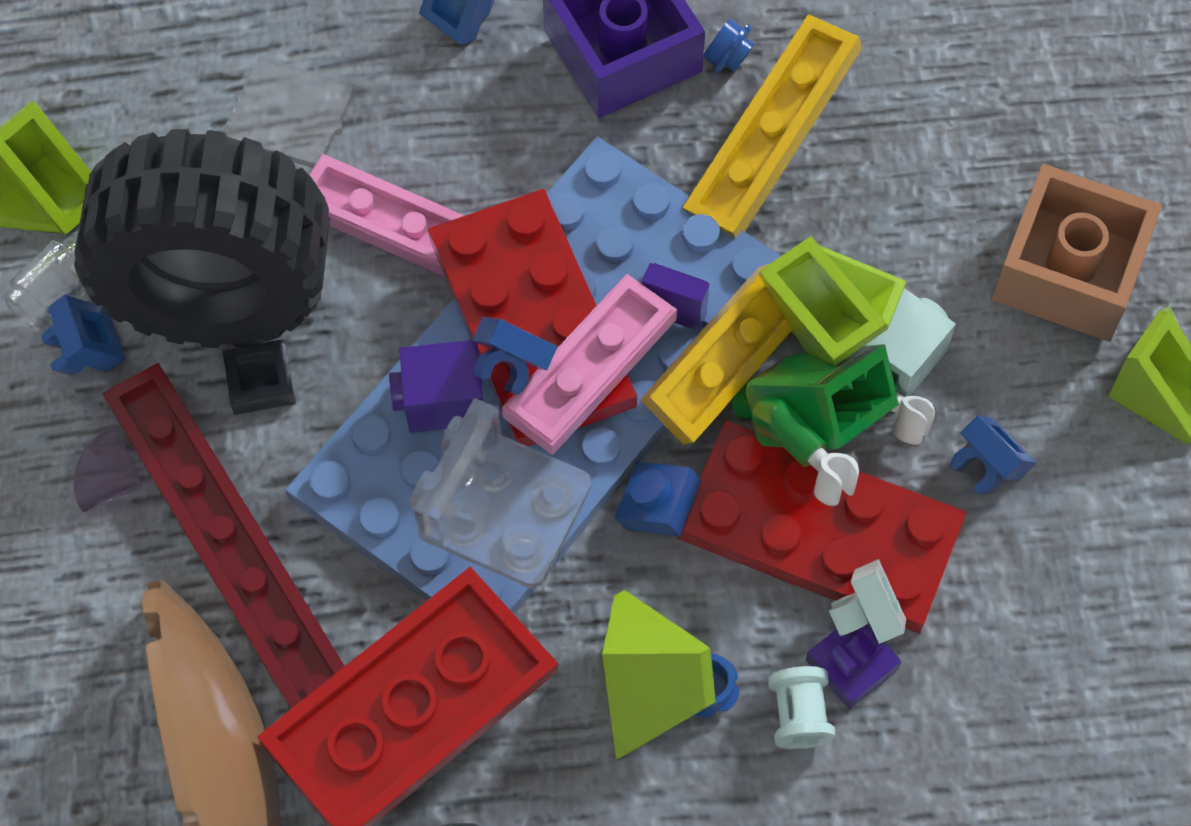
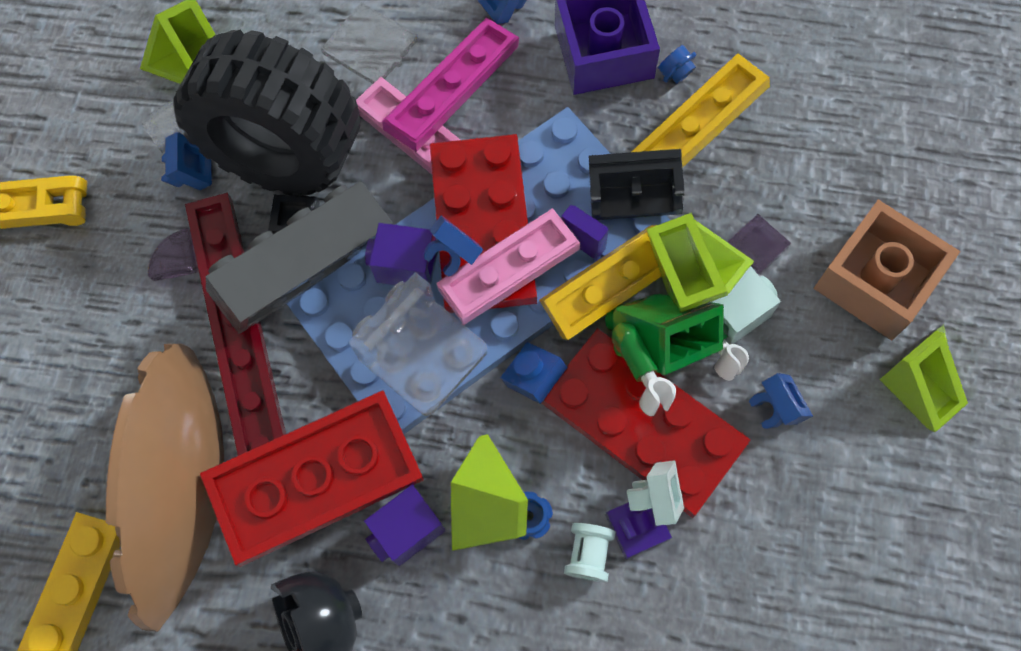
camera: 20 degrees right, 5 degrees up
none -> dark grey brick [206,181,394,334]
none -> dark purple brick [364,484,446,567]
none -> dark pink tile [382,17,519,152]
none -> black hinge [589,149,684,220]
none -> clear purple tile [728,214,791,276]

